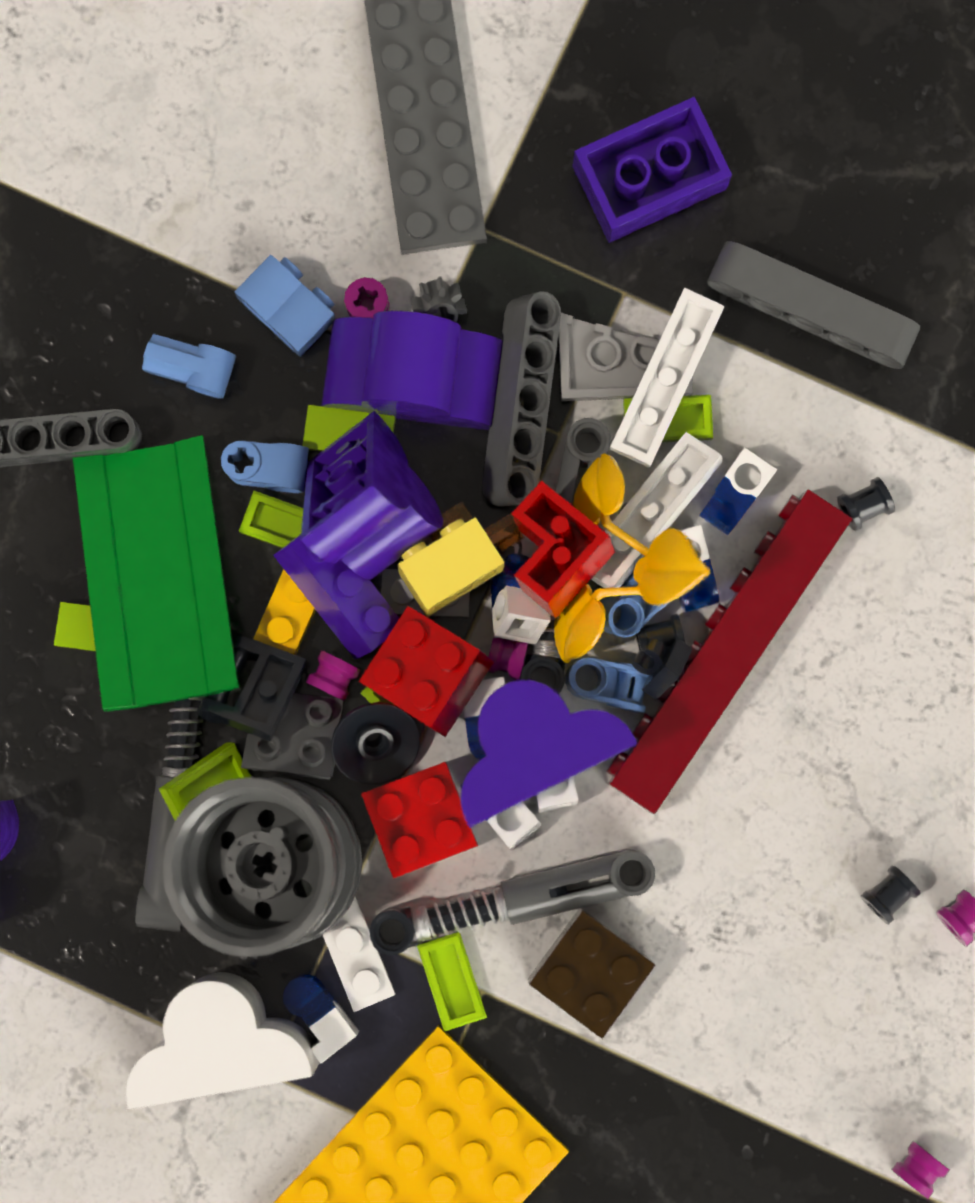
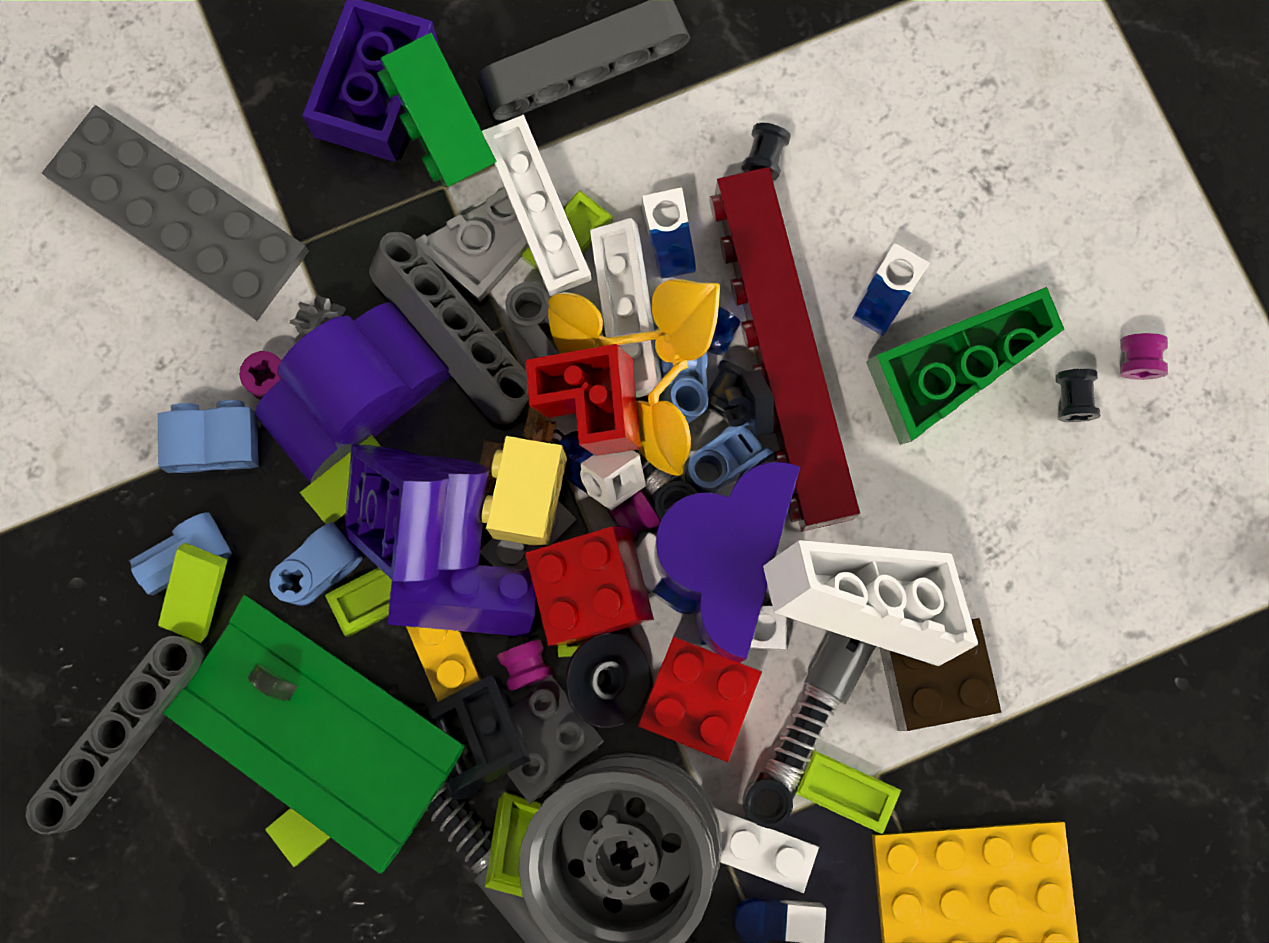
camera: 45 degrees left, 5 degrees down
none -> lime tile [158,542,227,643]
none -> clear smoke tile [247,663,298,701]
none -> green wedge [377,32,497,187]
none -> white wedge [763,540,978,666]
none -> leg [852,243,930,336]
none -> green wedge [866,287,1065,445]

